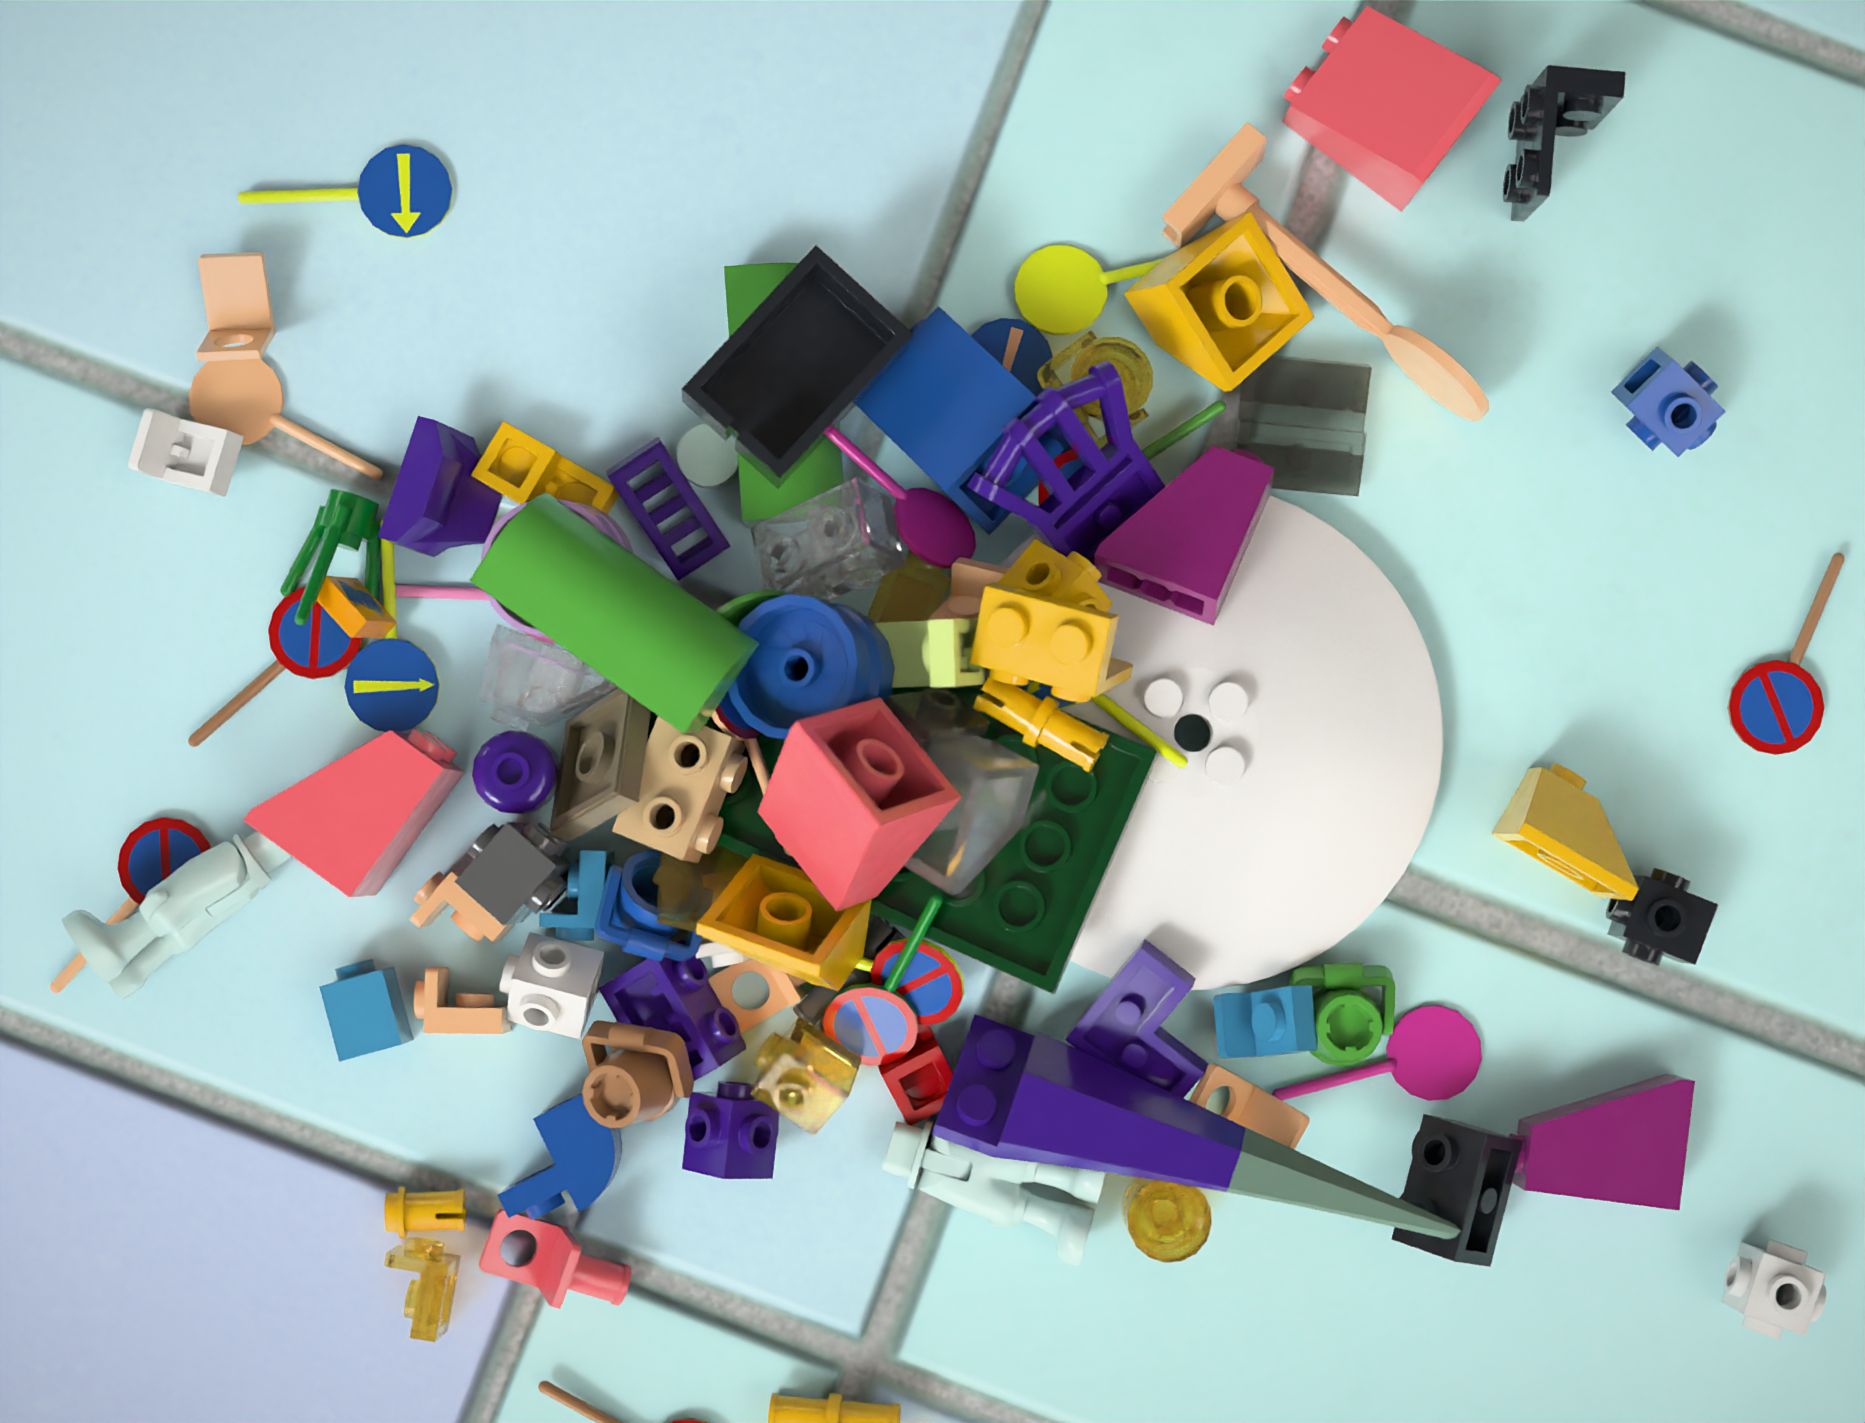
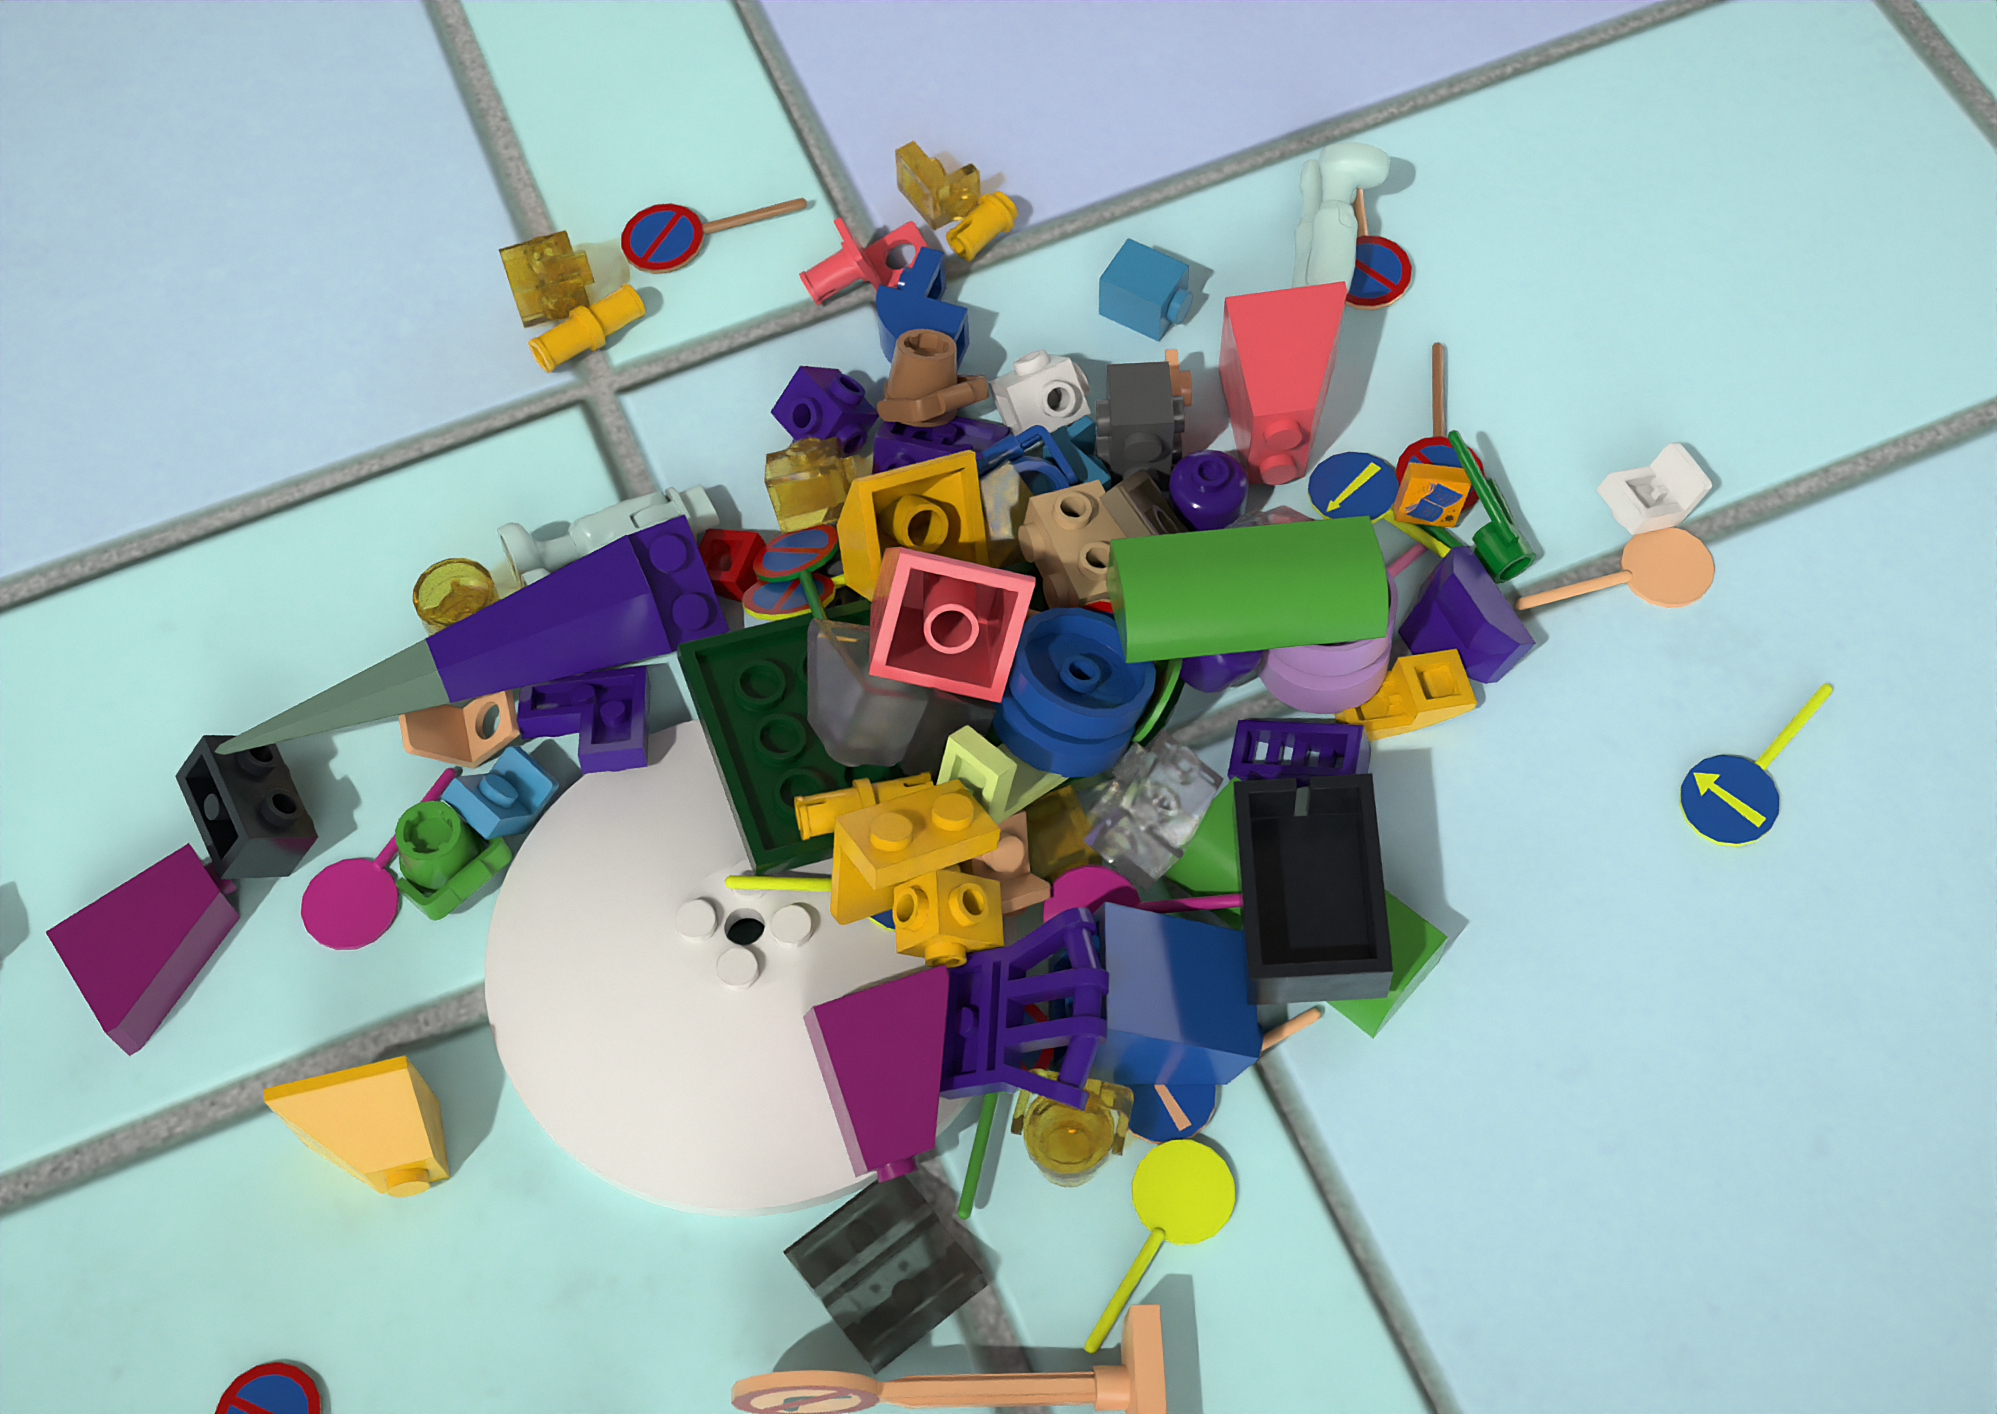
camera: 140 degrees right, 25 degrees down
light nougat bracket [196,252,276,361] -> none
light nougat bracket [414,967,511,1034] -> none
yellow slope [1124,211,1315,392] -> none
black brick [1606,868,1718,966] -> none

